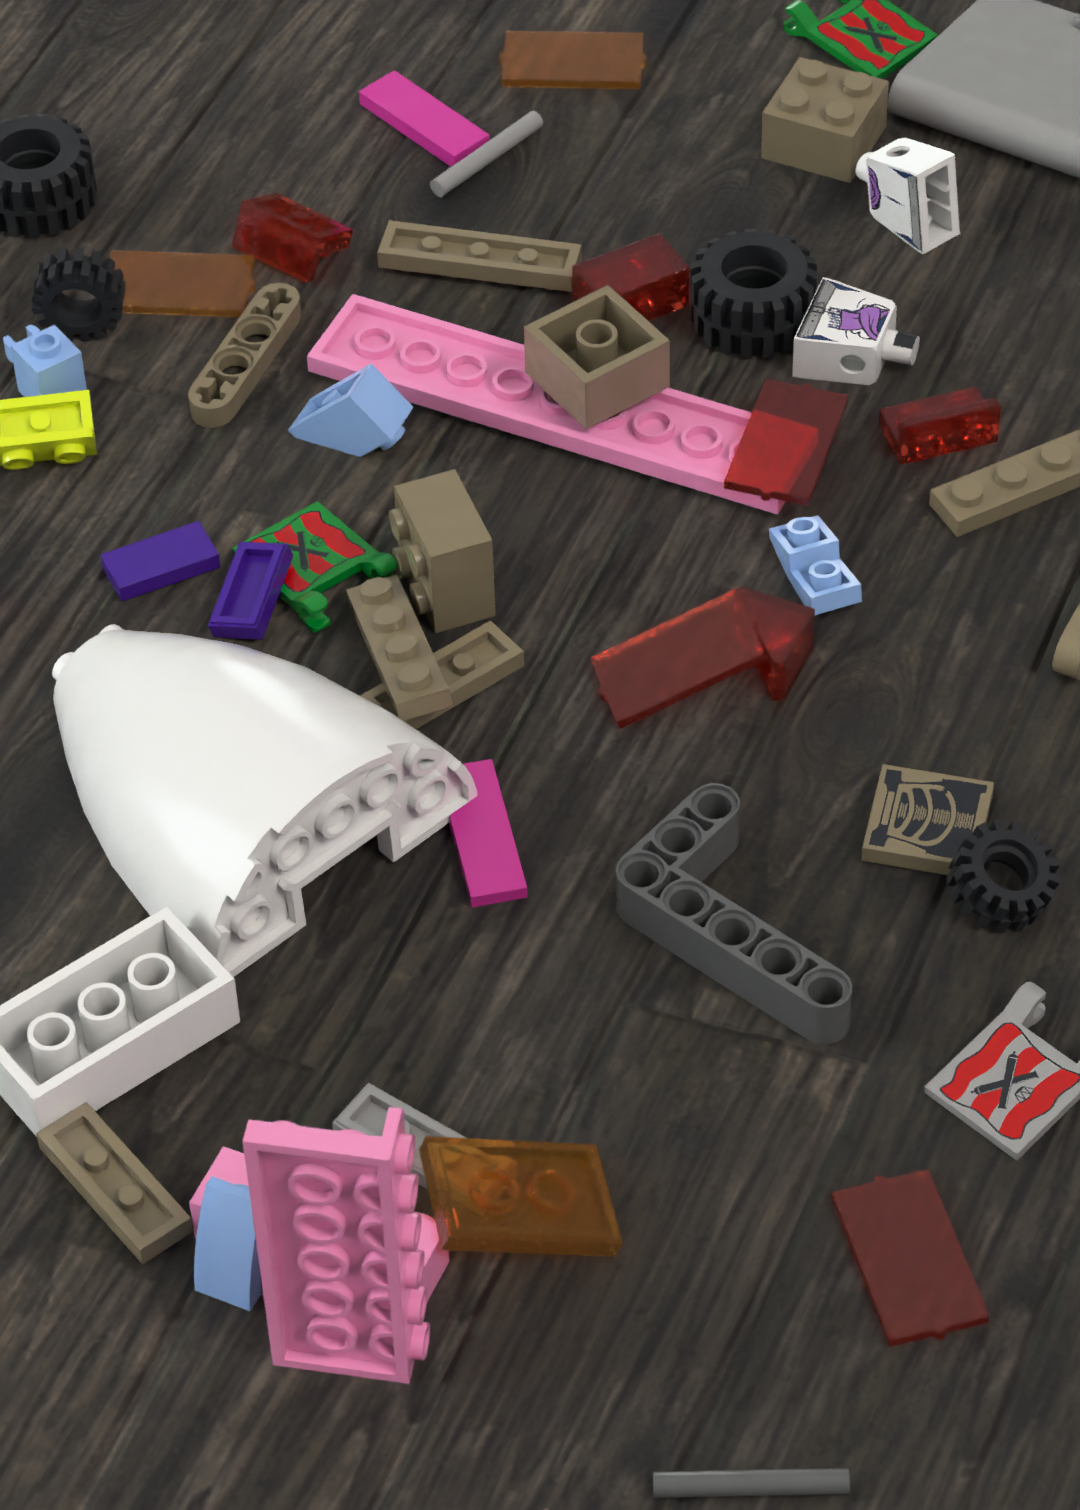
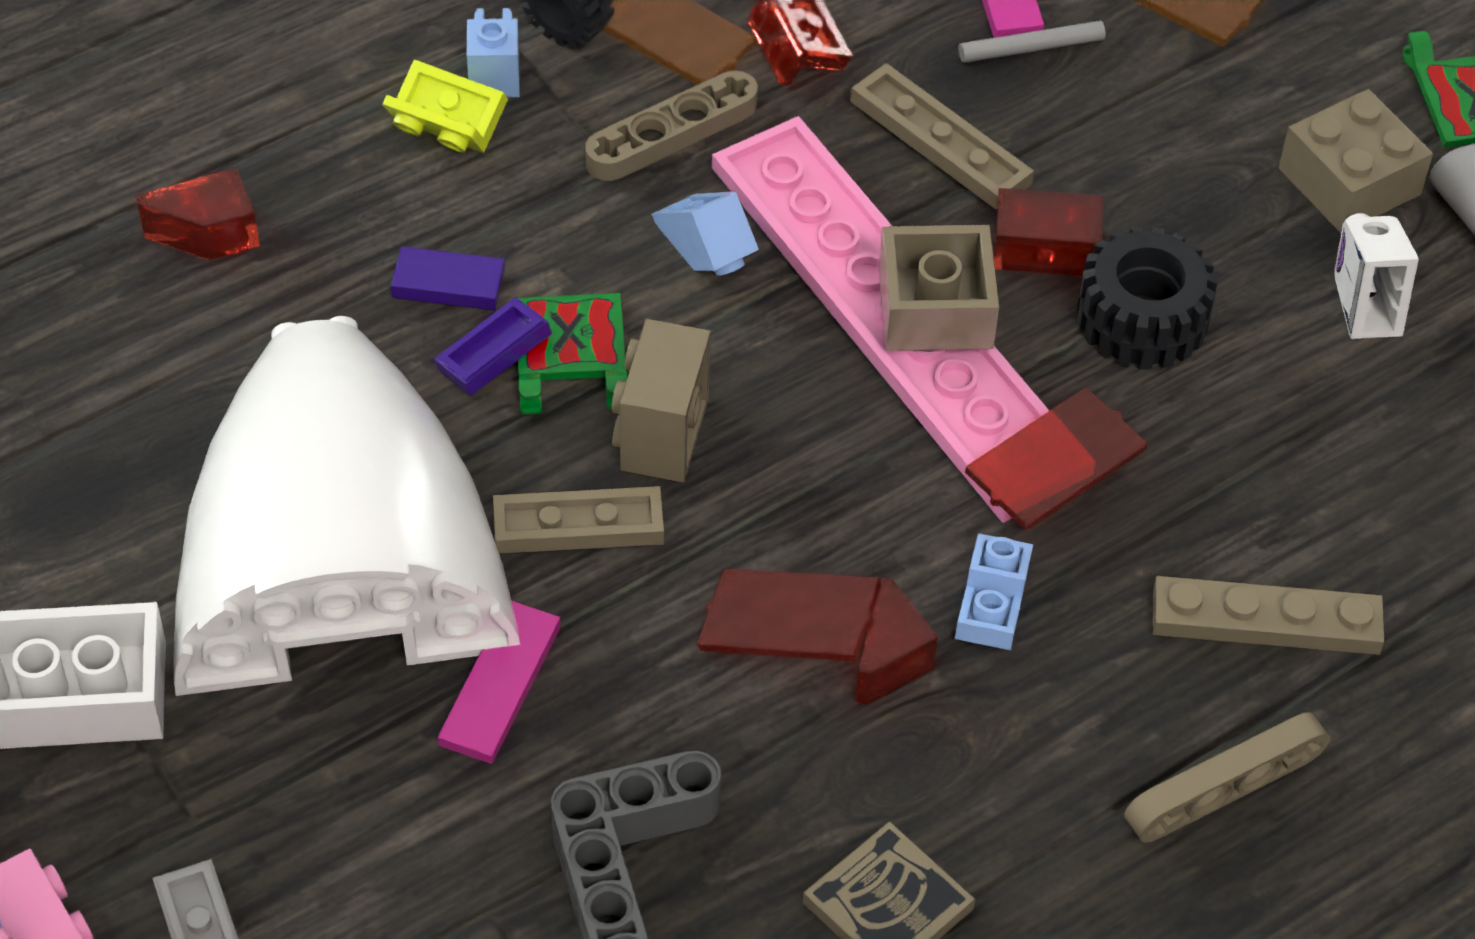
camera: 30 degrees right, 5 degrees up
dark tan plate [346,574,453,721] -> none
white torso [793,277,919,385] -> none
clear red bracket [879,387,1001,465] -> none

